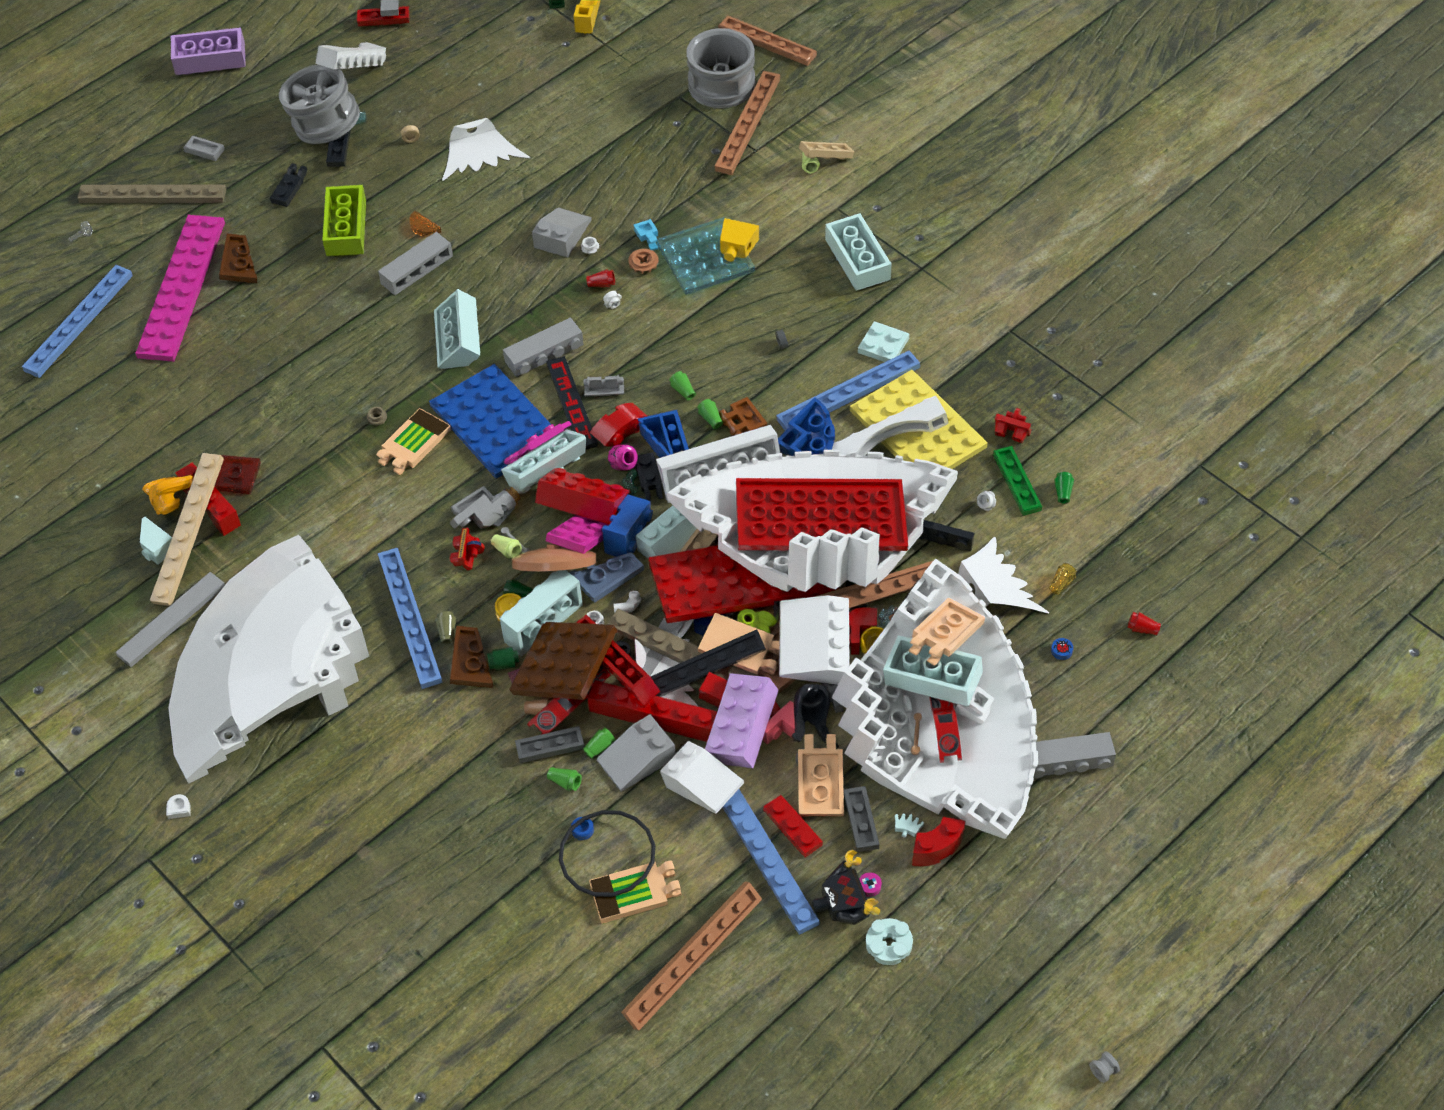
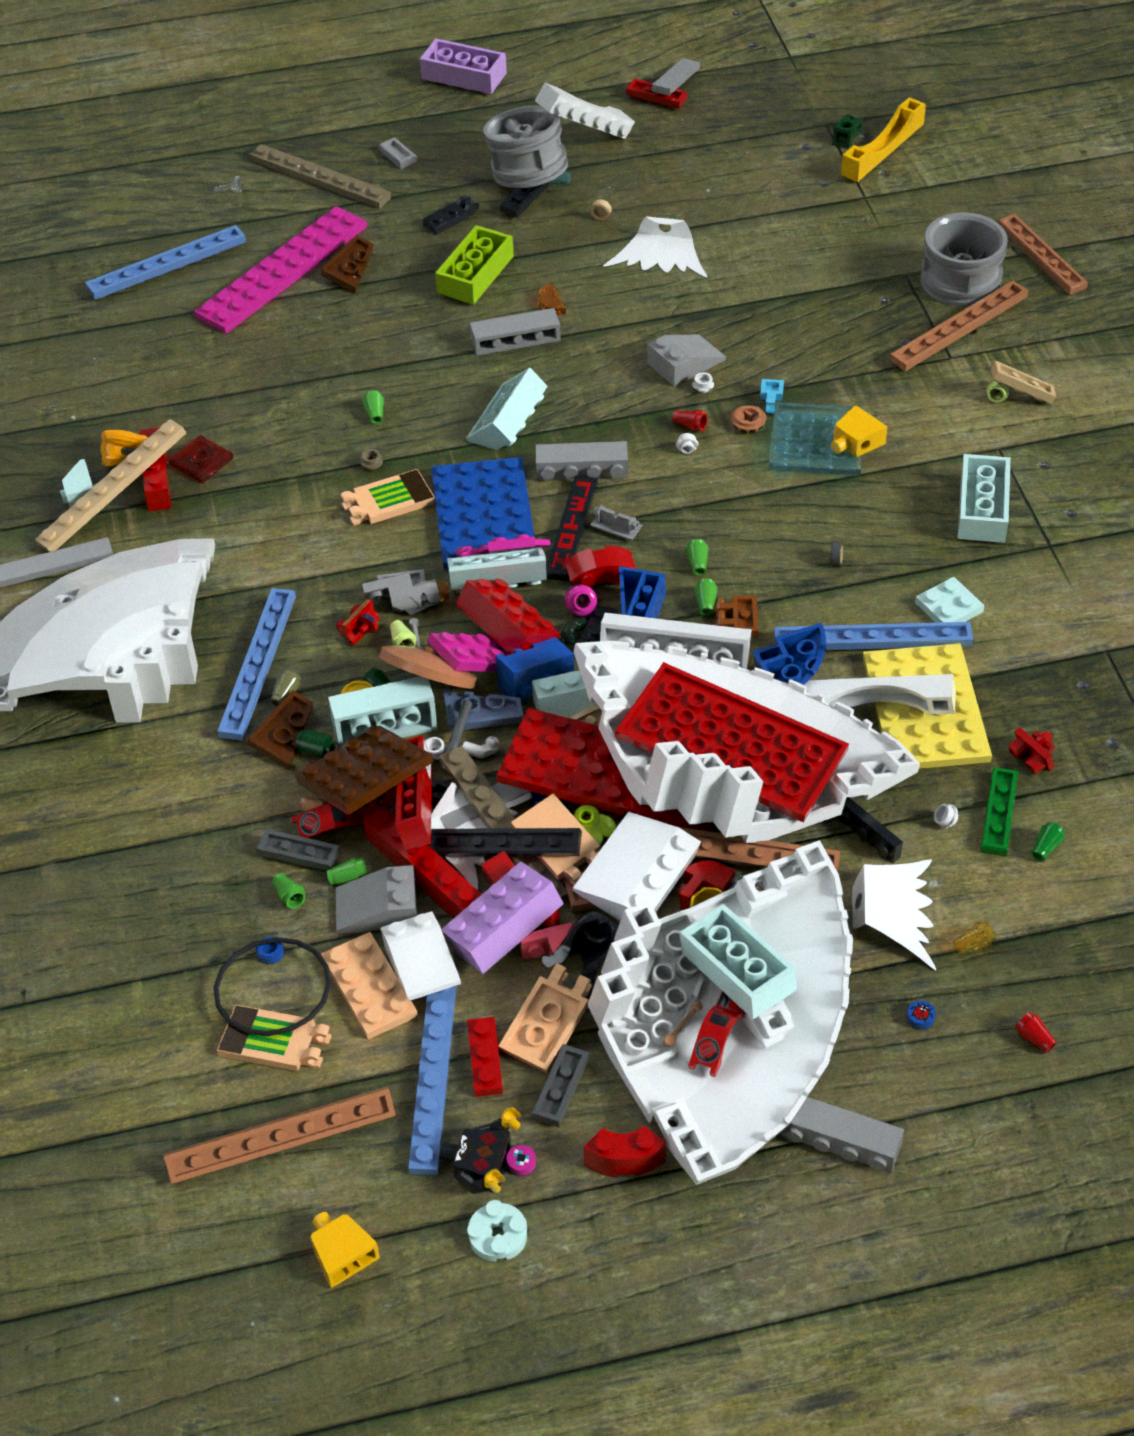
camera: 30 degrees right, 5 degrees down
light aqua piece [895,814,924,838] -> none
light nougat tile [909,598,985,666] -> none
none -> yellow torso [310,1212,380,1289]
none -> light nougat plate [321,932,418,1040]
none -> bright green cone [362,390,384,424]
none -> dark grey bar [440,700,472,772]

